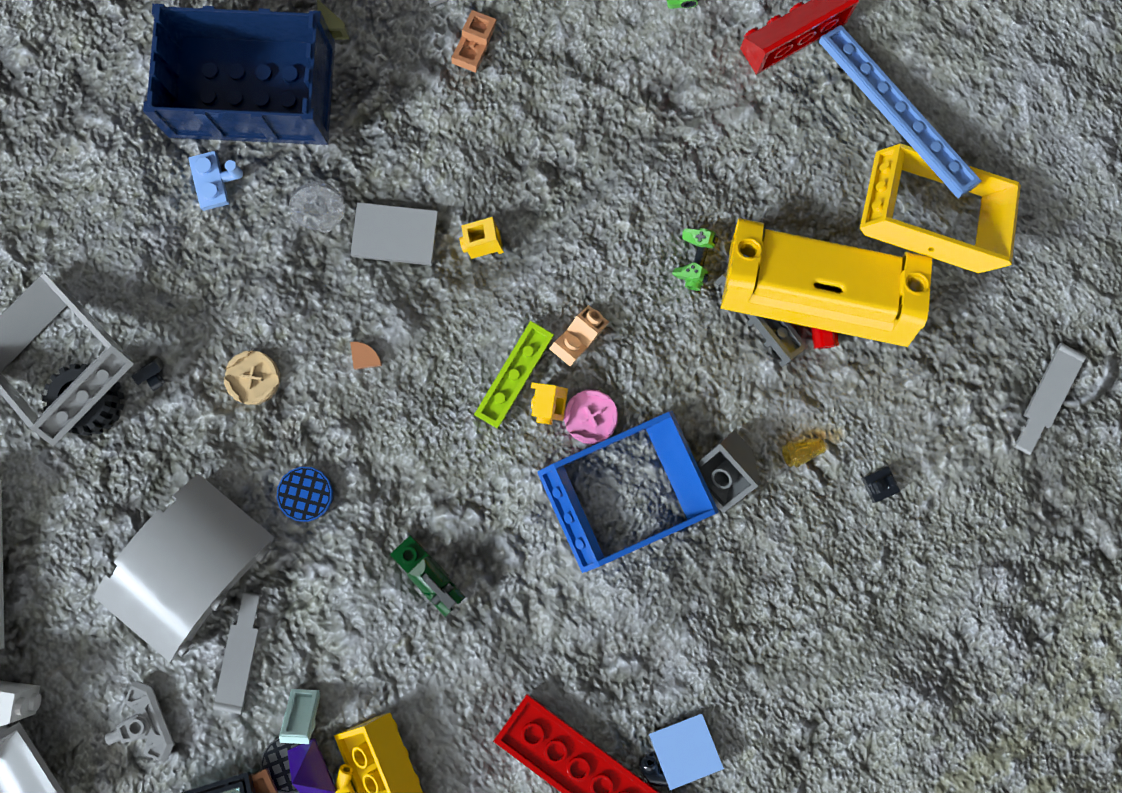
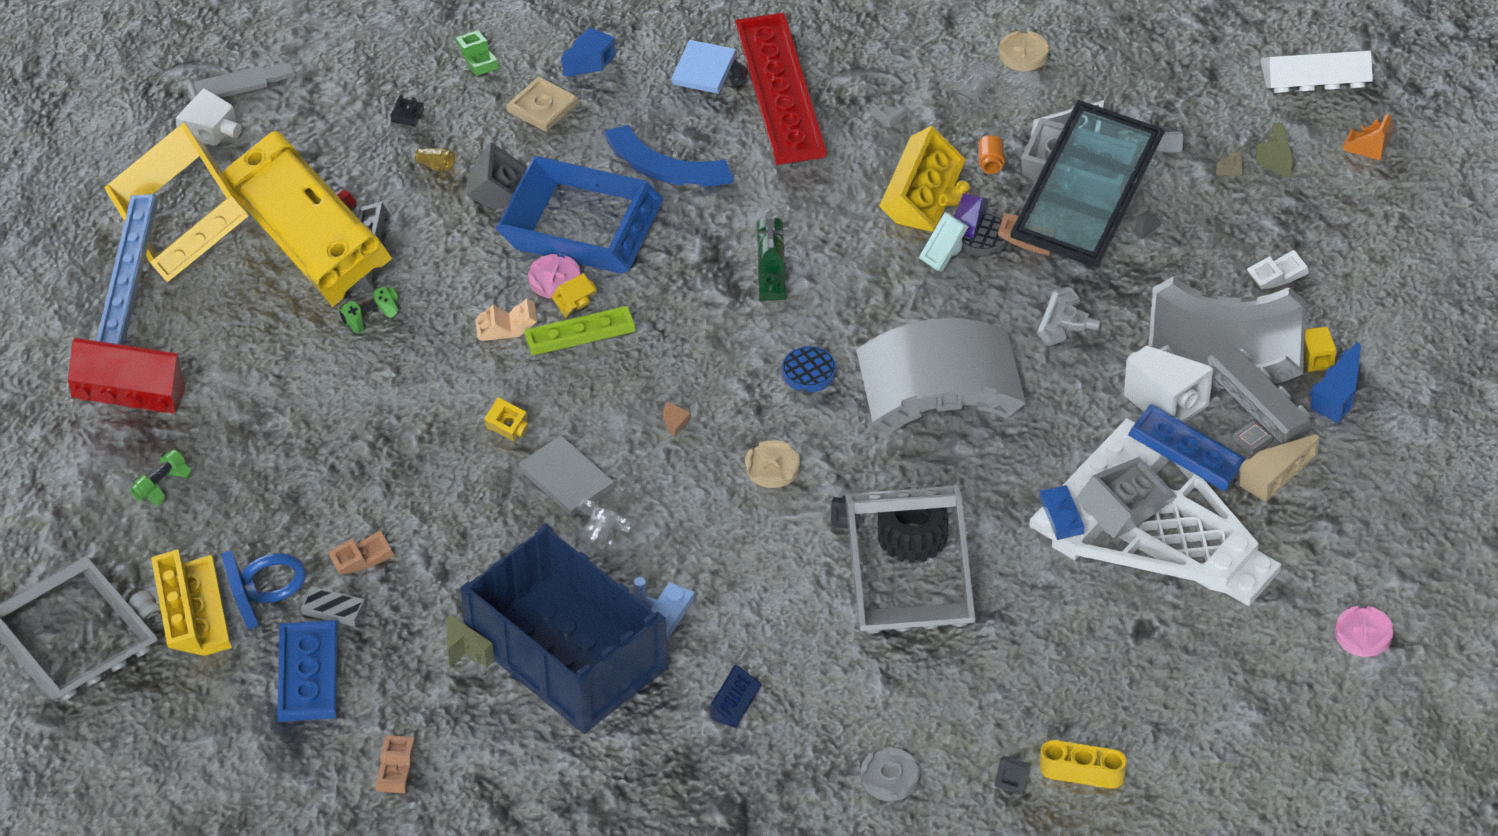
camera: 135 degrees left, 35 degrees down
light grey piece [213,591,261,715] -> none
none -> white torso [175,88,242,146]
none -> bright green slope [455,30,499,76]
none -> tan tile [506,76,578,132]
none -> blue slope [561,27,616,77]
none -> blue tile [604,125,733,187]
none -> slope [710,665,762,729]

